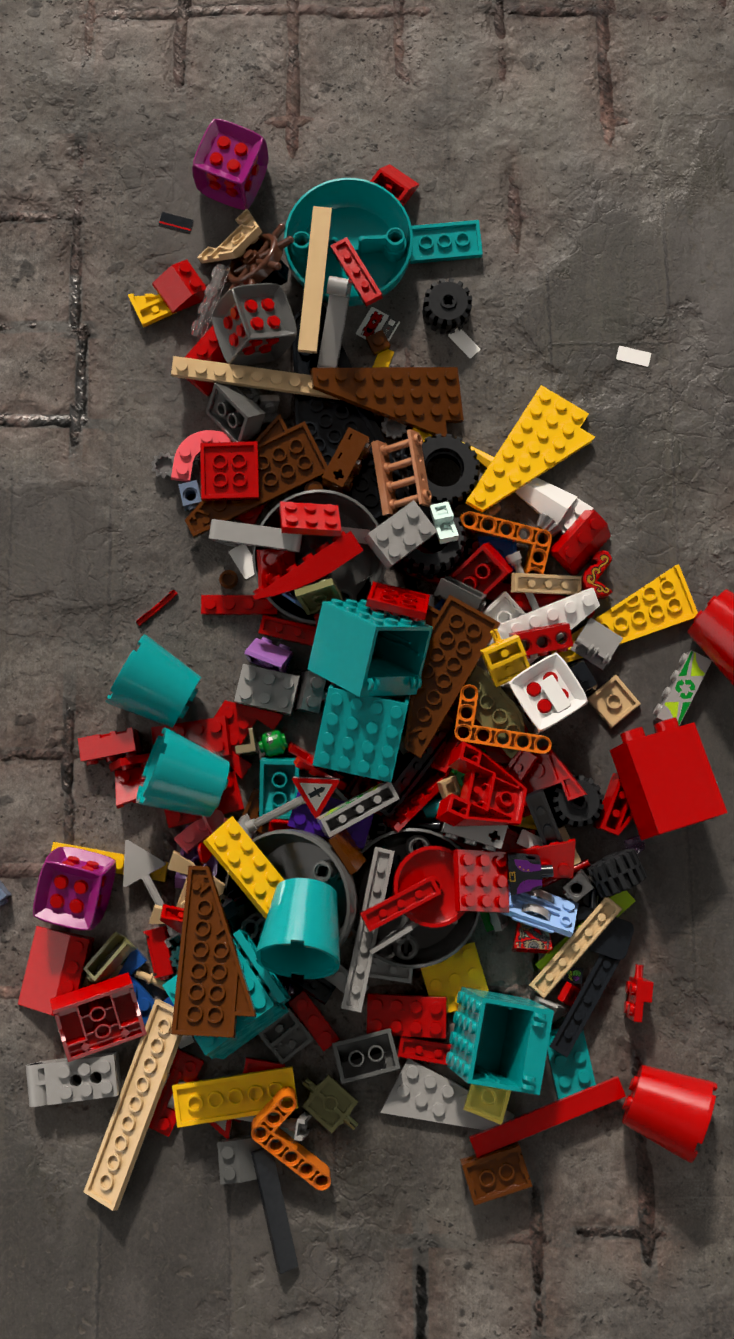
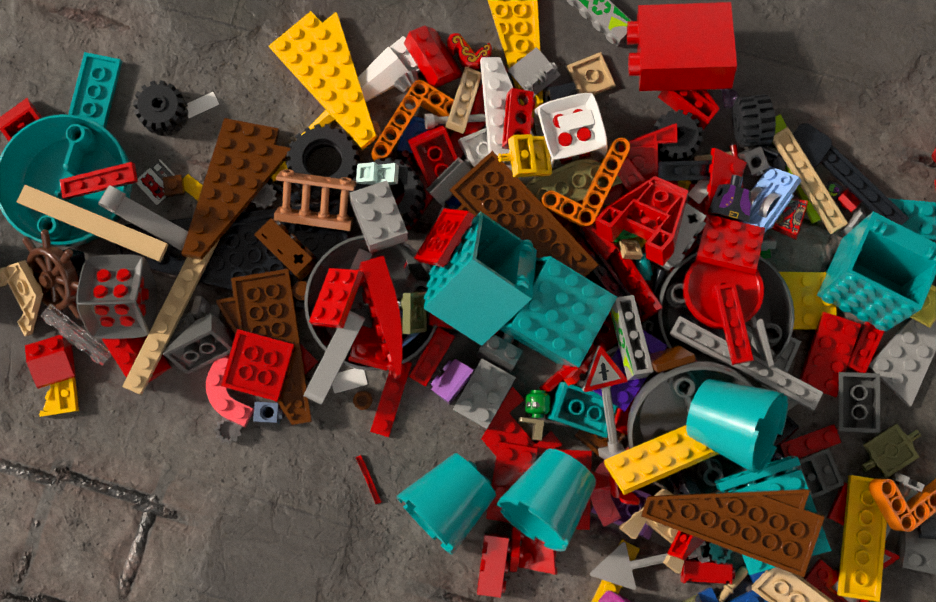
camera: 70 degrees left, 0 degrees up
red plate [624,964,654,1022] -> none

